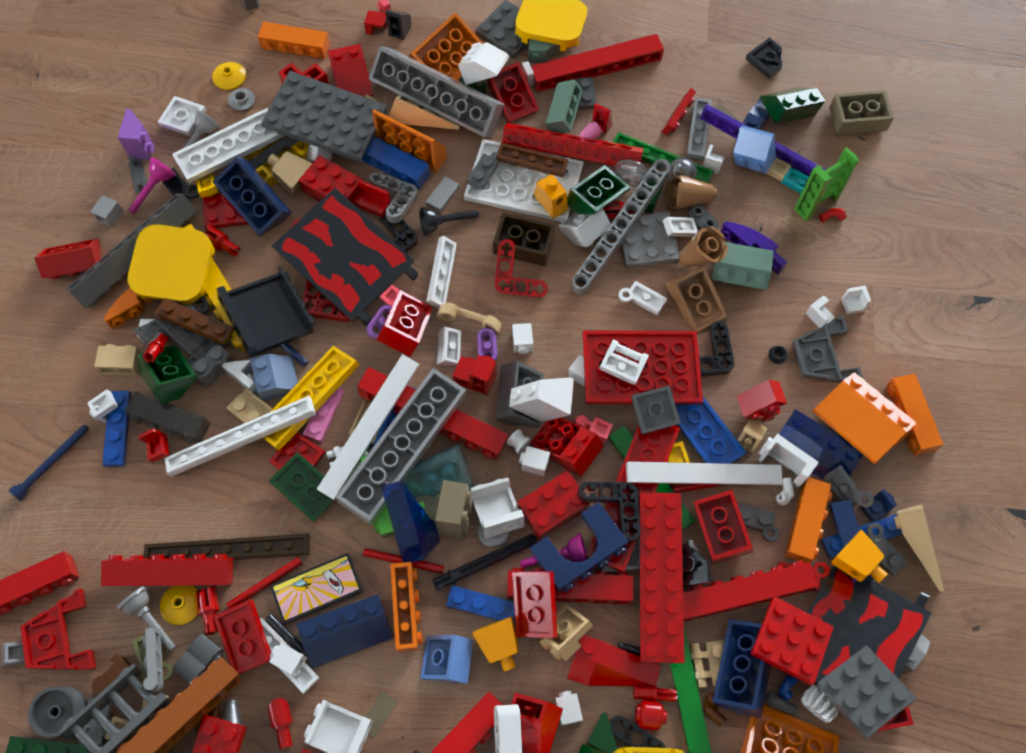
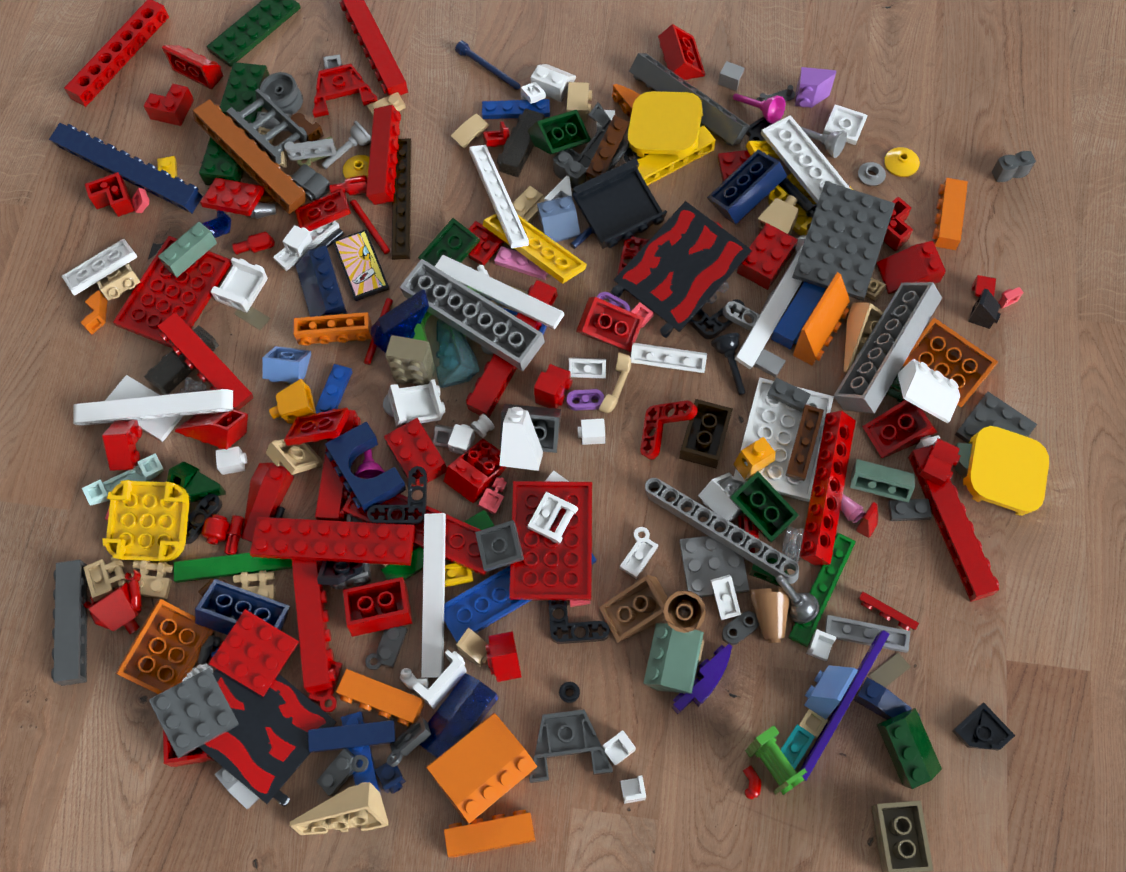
camera: 95 degrees right, 0 degrees up
red axle [143,333,169,363] -> none
red arm [204,224,241,257] -> none
red panel [352,180,391,218] -> none
black axle [433,534,537,590] -> none
light orange torso [831,530,888,583] -> none
none -> tan plate [367,92,406,116]
none -> light grey slope [432,424,454,448]
none -> tan slope [451,113,489,149]
none -> white slope [531,64,576,102]
none -> white tile [734,246,802,369]
none -> red brick [919,438,961,486]

